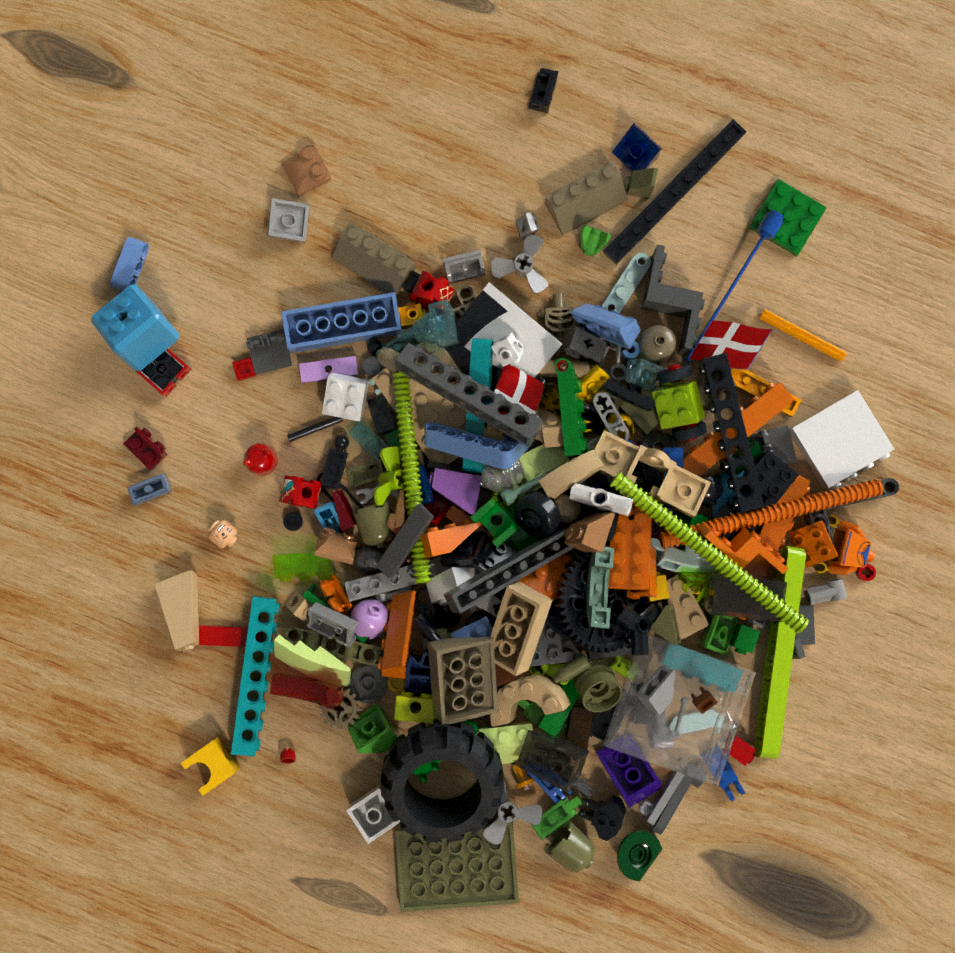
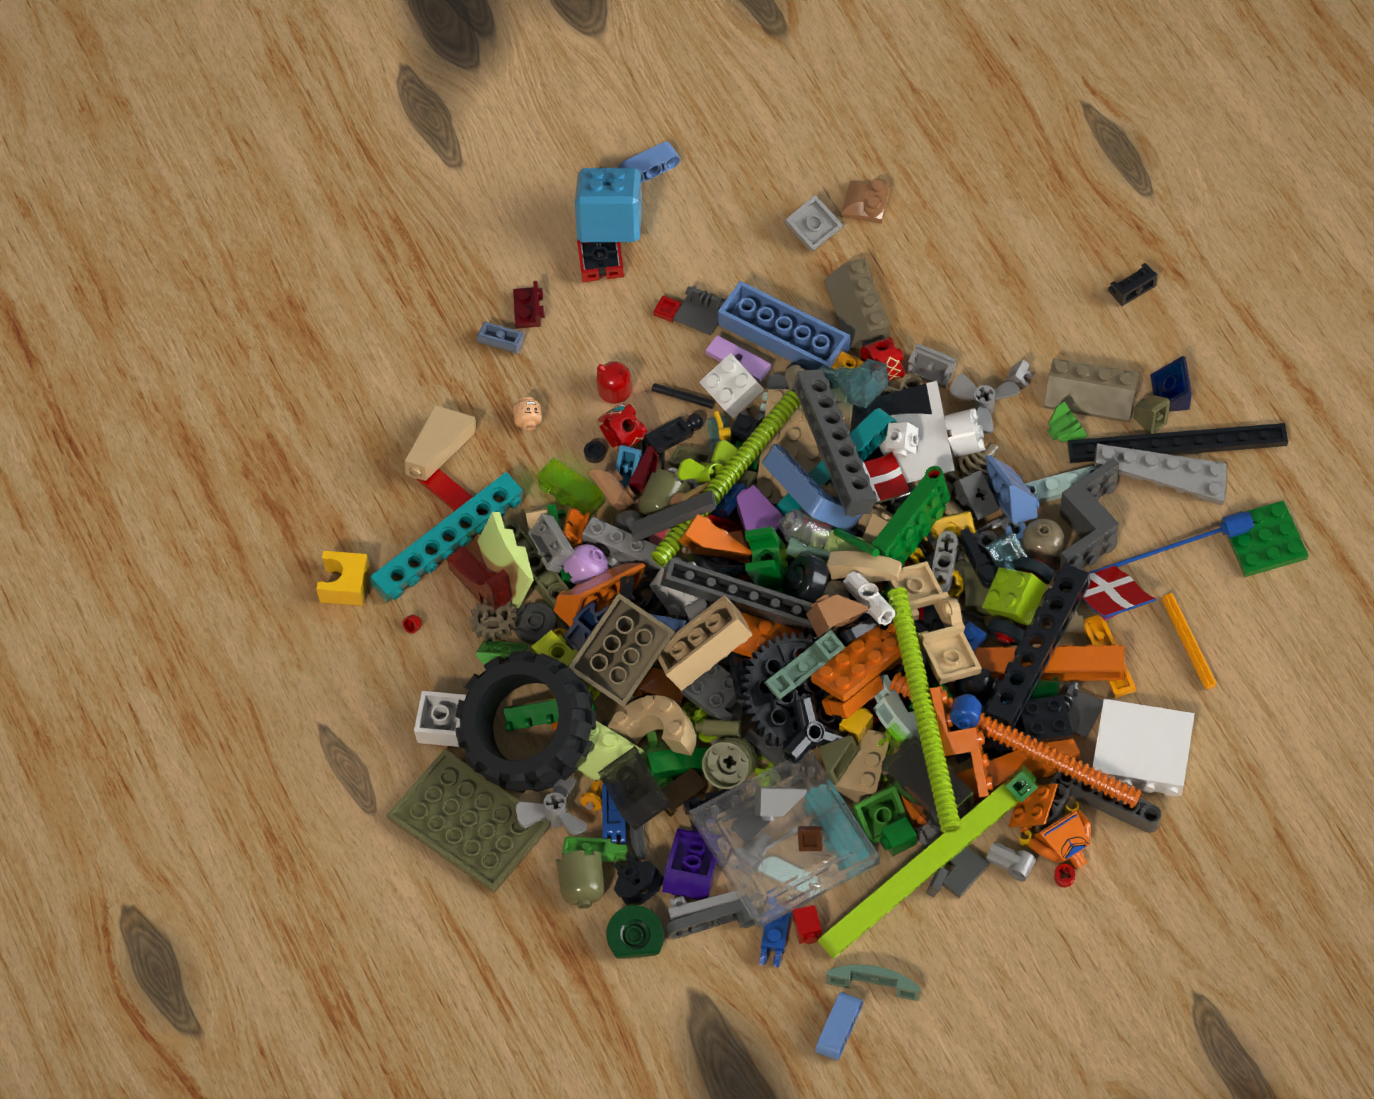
camera: 45 degrees right, 25 degrees down
none -> yellow hand [714,411,731,440]
none -> medium blue beam [815,992,863,1061]
none -> sand green slope [826,965,920,1001]
none -> green bar [833,527,880,557]
none -> white brick [945,408,985,457]
none -> blue head [950,694,982,729]
none -> green brick [1005,765,1038,803]
none -> light grey wing [1094,444,1227,505]

